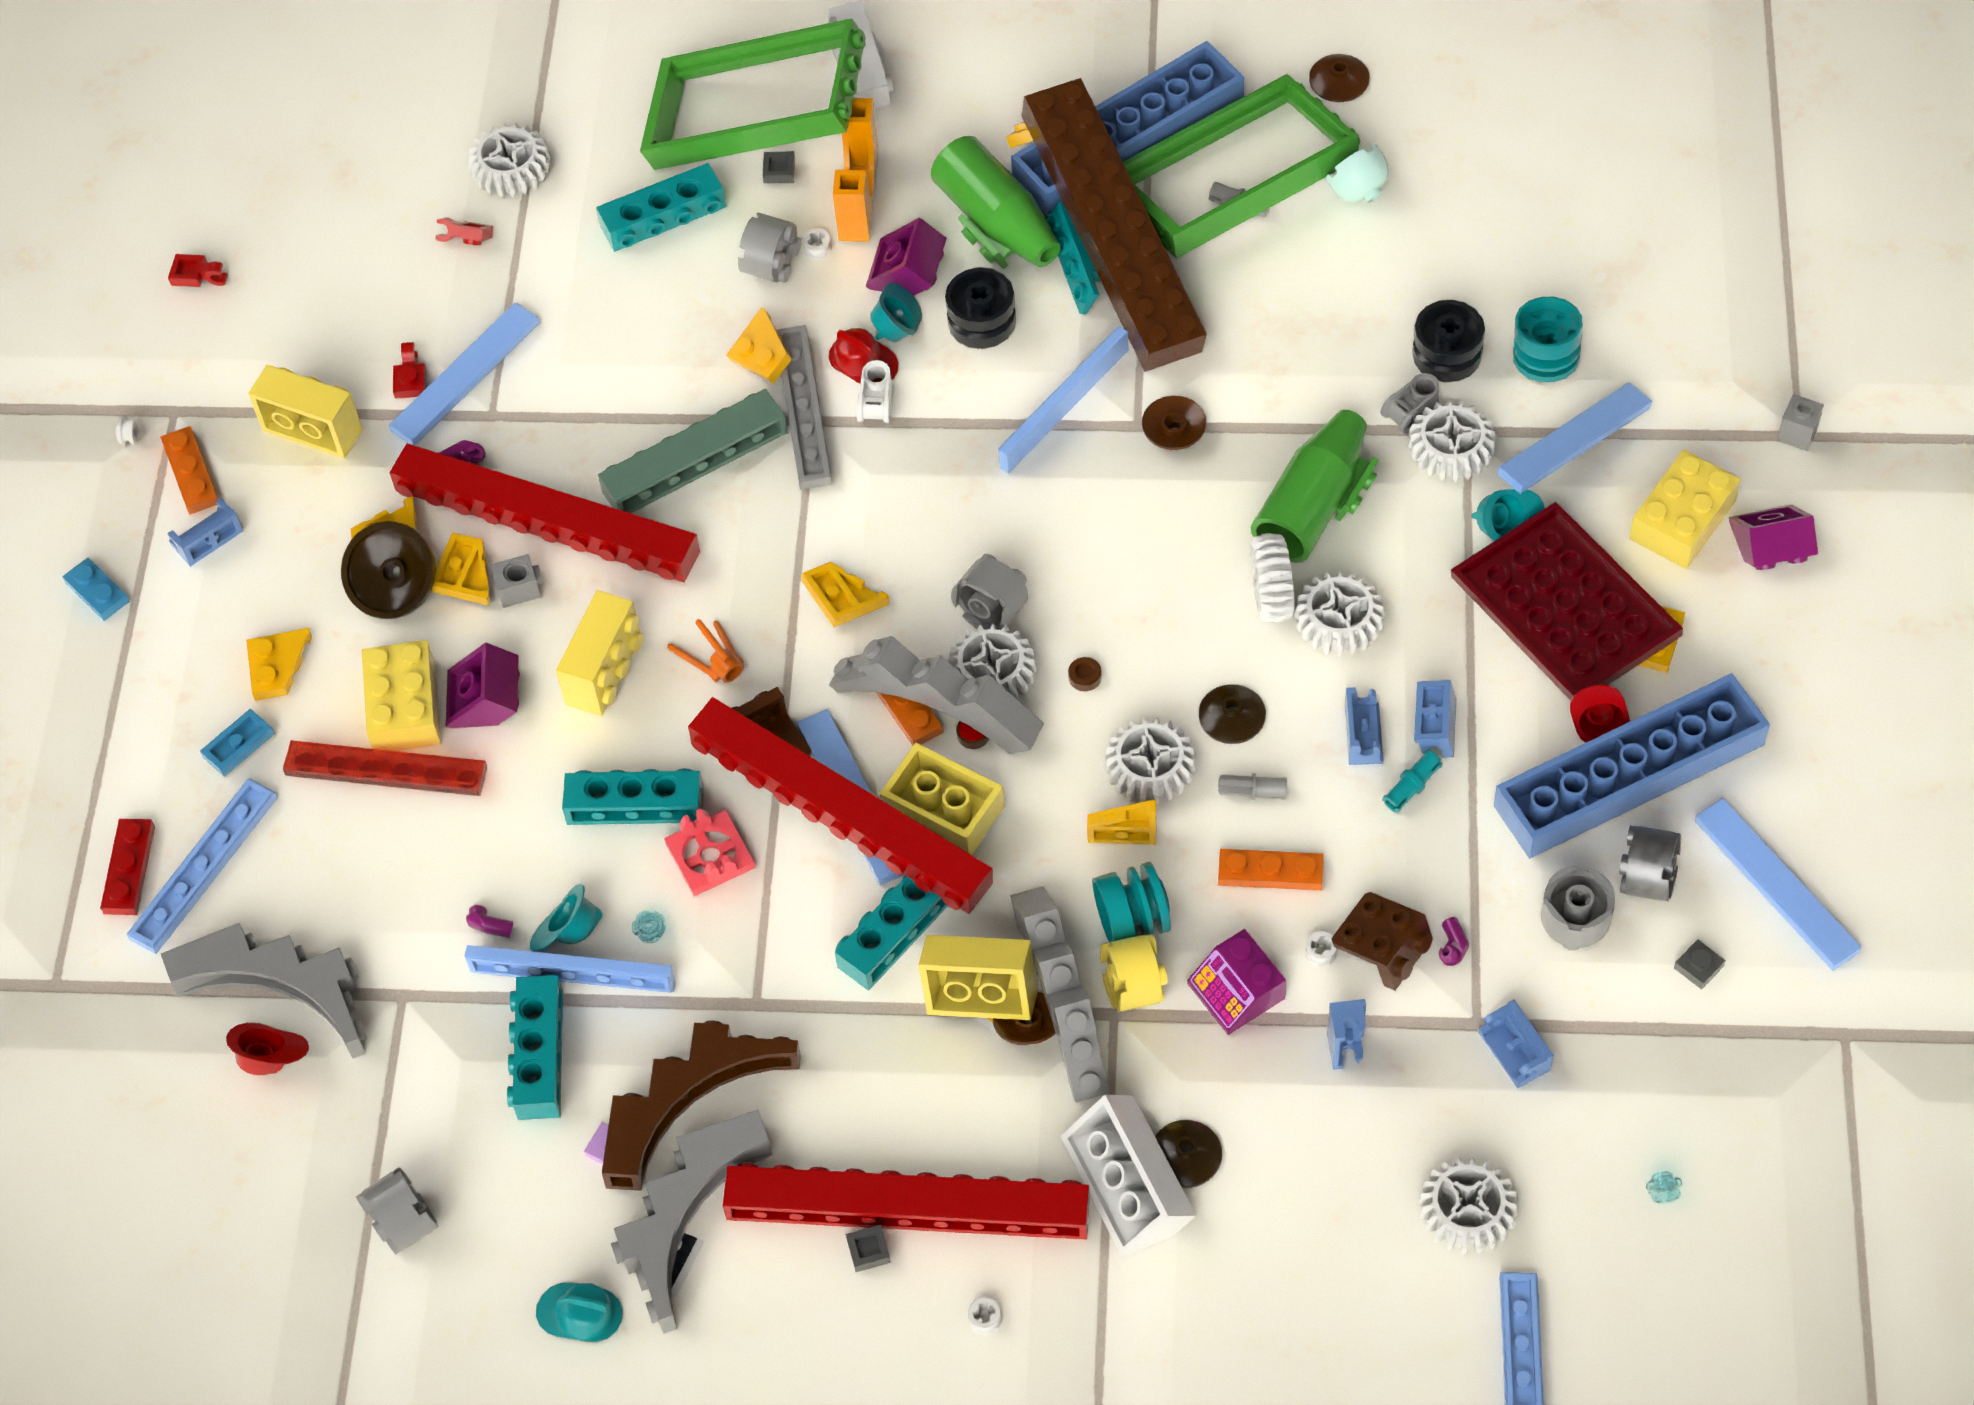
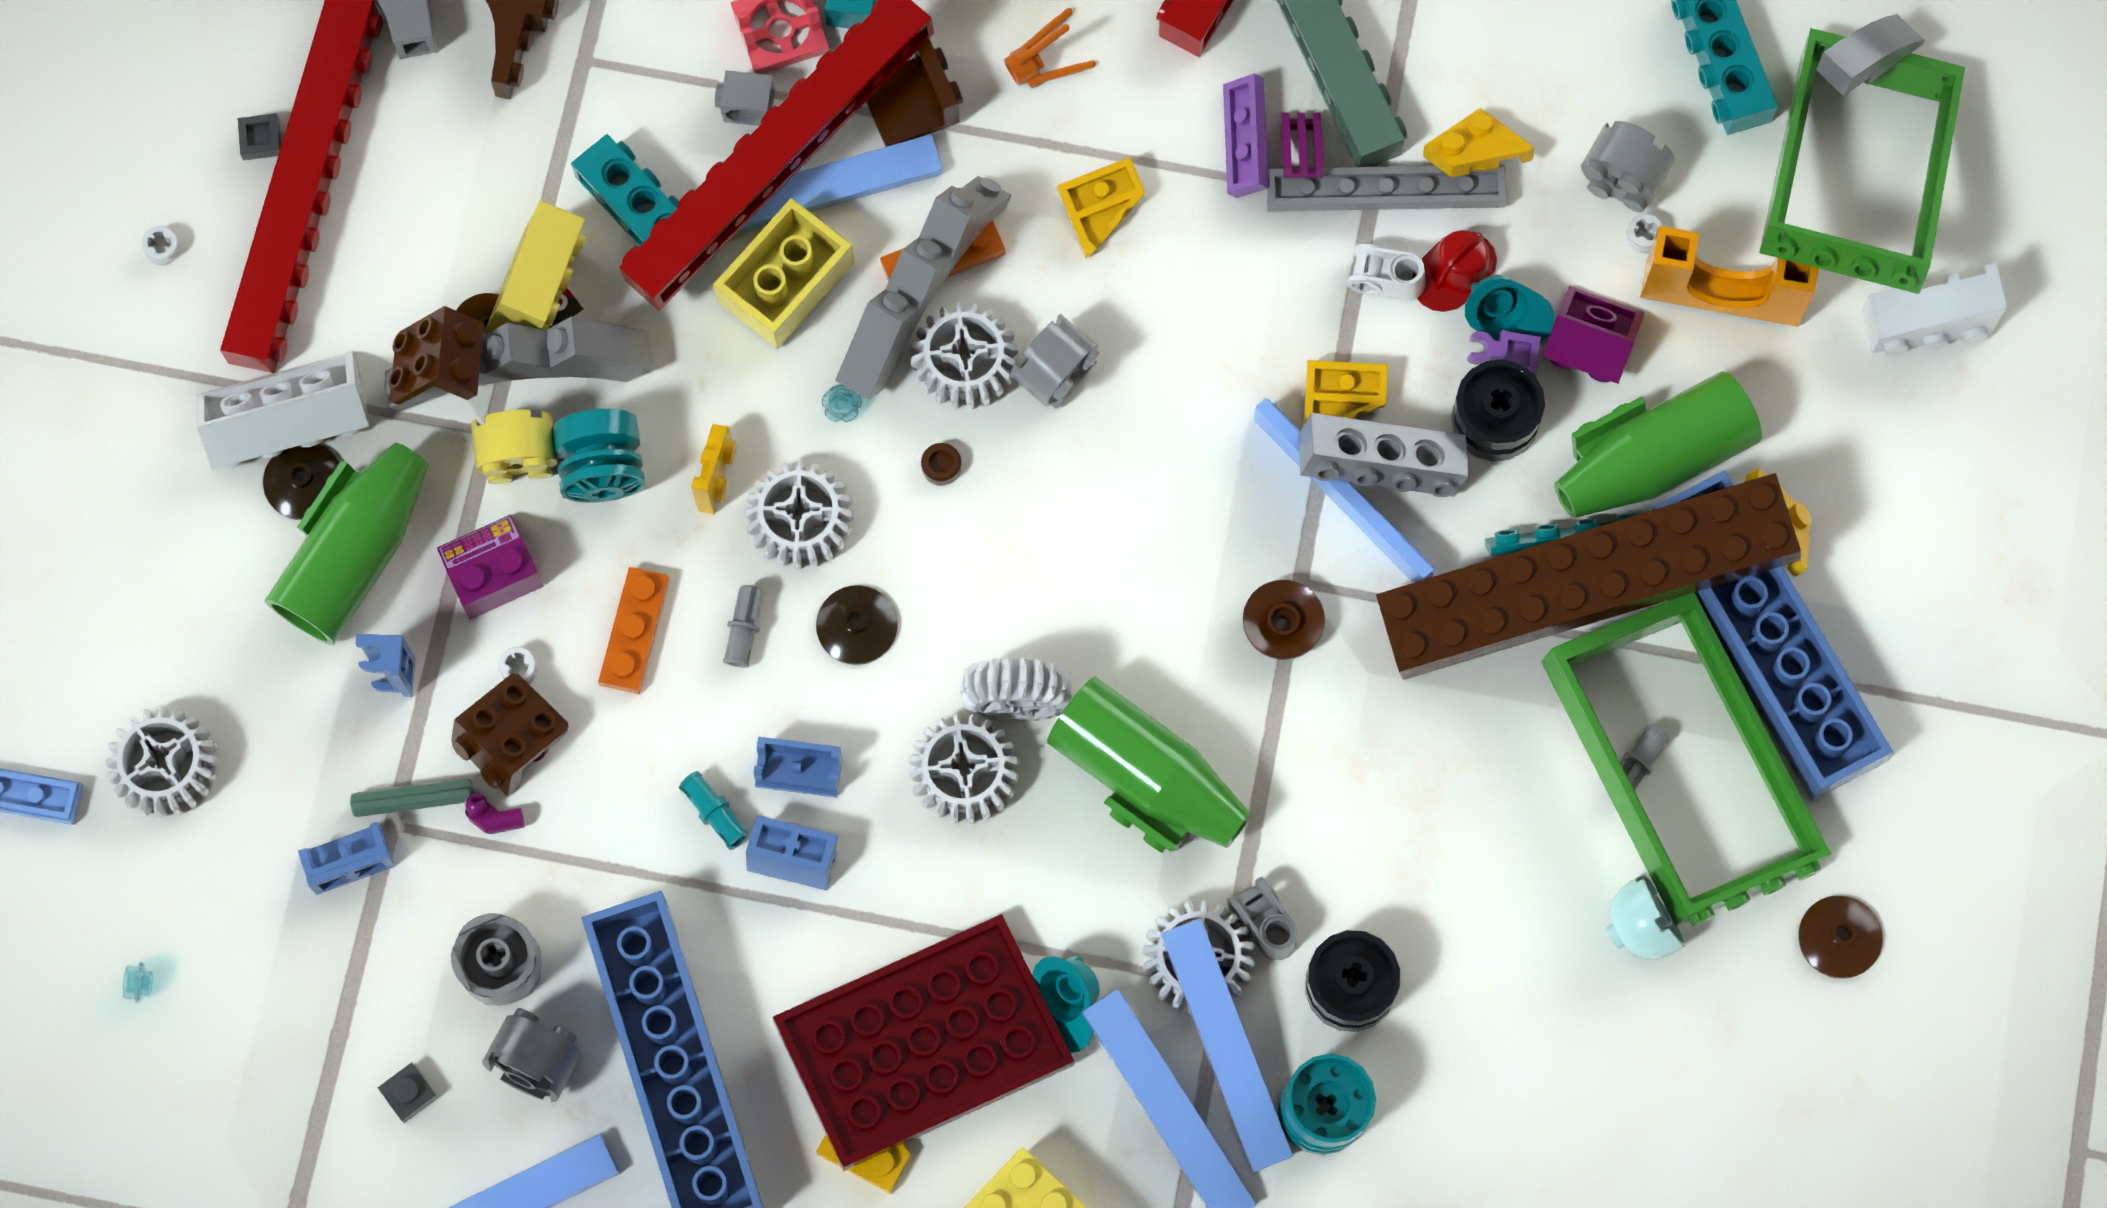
camera: 95 degrees right, 15 degrees up
dark grey plate [762,151,795,183] -> none
red piece [1570,684,1630,743] -> none
none -> bright green piece [264,443,429,645]
none -> sand green axle [350,778,474,817]
none -> reddish brown bracket [389,306,484,405]
none -> light grey brick [715,70,775,126]
none -> clear light blue plate [822,384,862,422]
none -> light blue tile [1160,918,1293,1172]
none -> medium lavender plate [1223,73,1269,198]
none -> magenta tile [1281,113,1324,178]
none -> light grey brick [1299,413,1469,497]
none -> yellow wing [1304,360,1388,424]
none -> medium lavender plate [1467,330,1541,376]
none -> light grey slope [1816,14,1925,96]

